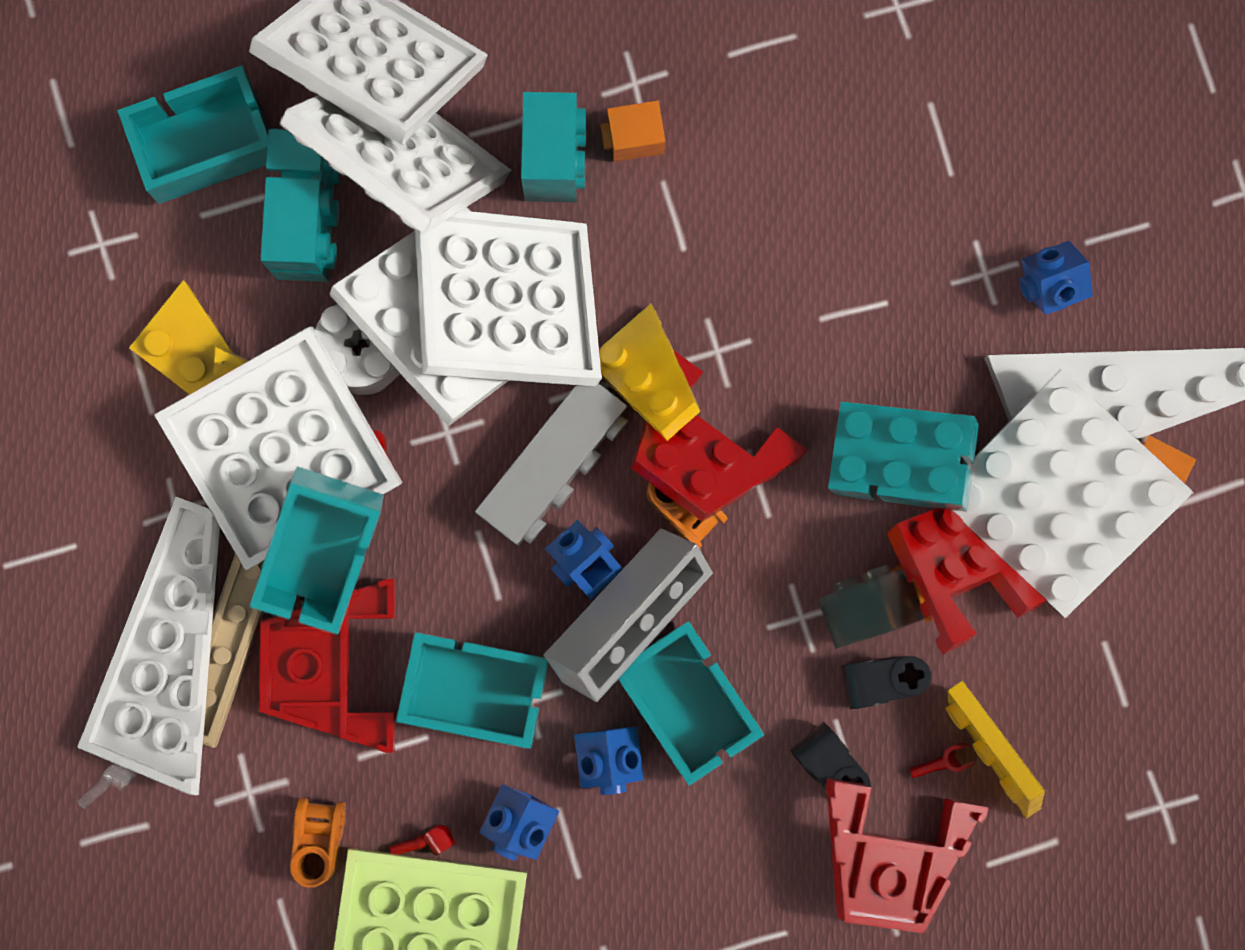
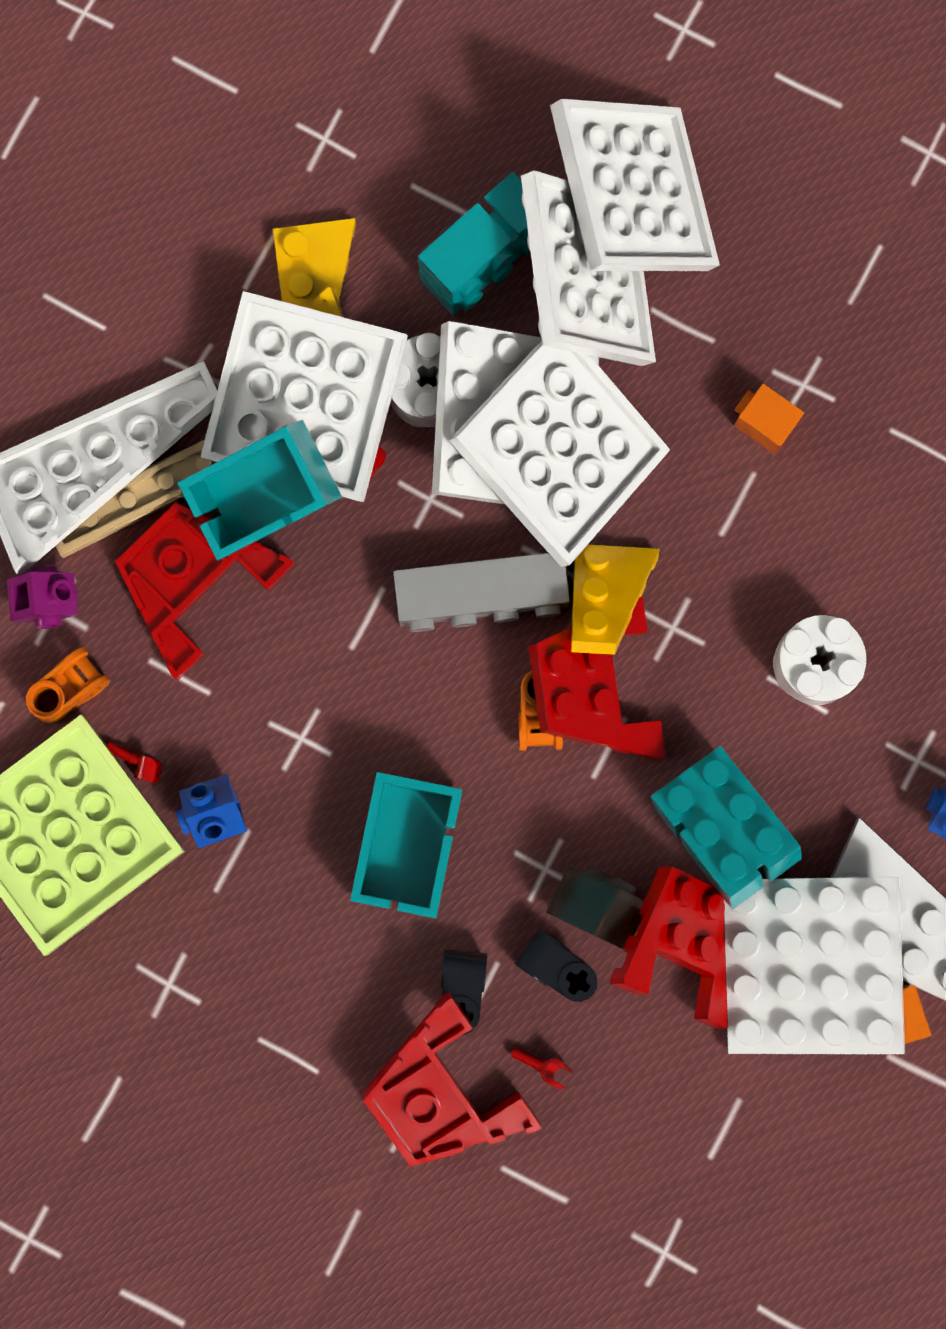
camera: 50 degrees right, 0 degrees up
teal piece [117,65,269,204] -> none
teal piece [396,632,549,749] -> none
teal brick [521,92,586,203] -> none
light grey brick [544,529,713,702] -> none
blue brick [545,519,623,600] -> none
blue brick [574,726,644,795] -> none
yellow wing [946,681,1045,819] -> none
none -> magenta brick [7,566,78,629]
none -> white brick [773,615,866,705]

